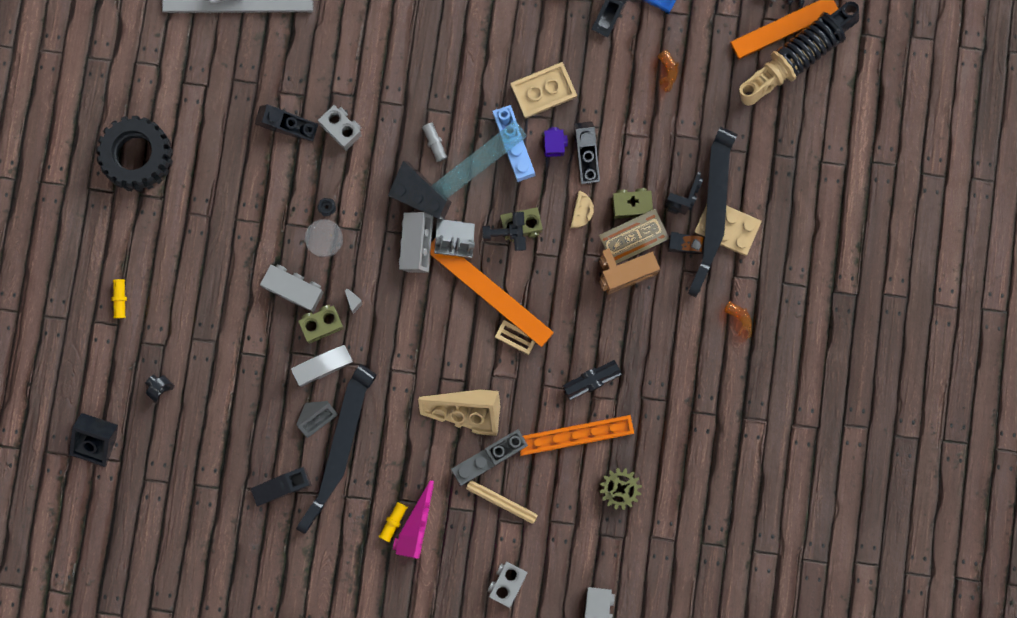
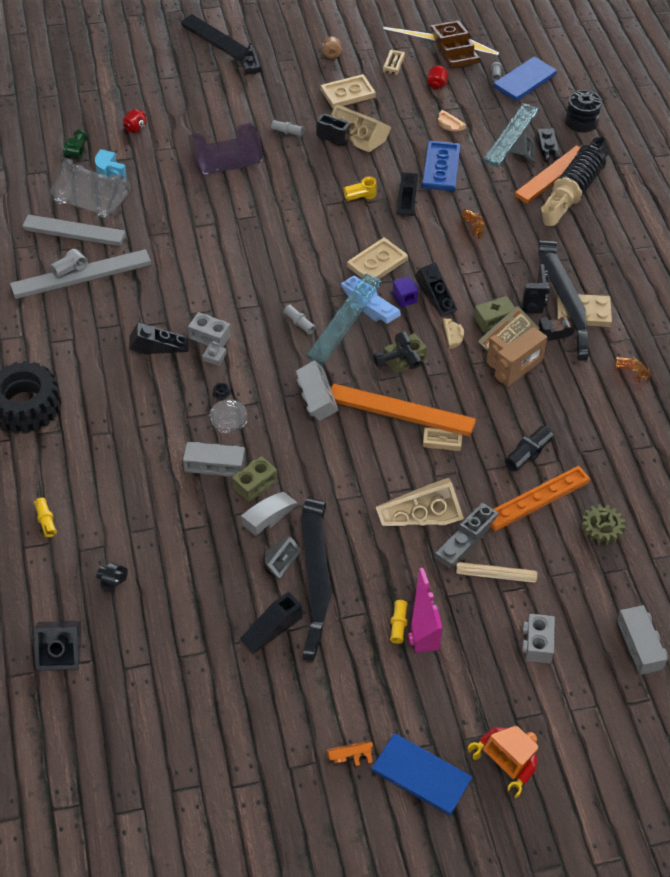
camera: 20 degrees left, 30 degrees down
light grey slope [345,289,363,314] -> none
black wedge [388,161,452,220] -> none
hinge [434,219,475,258] -> none
none -> light grey tile [202,341,227,366]

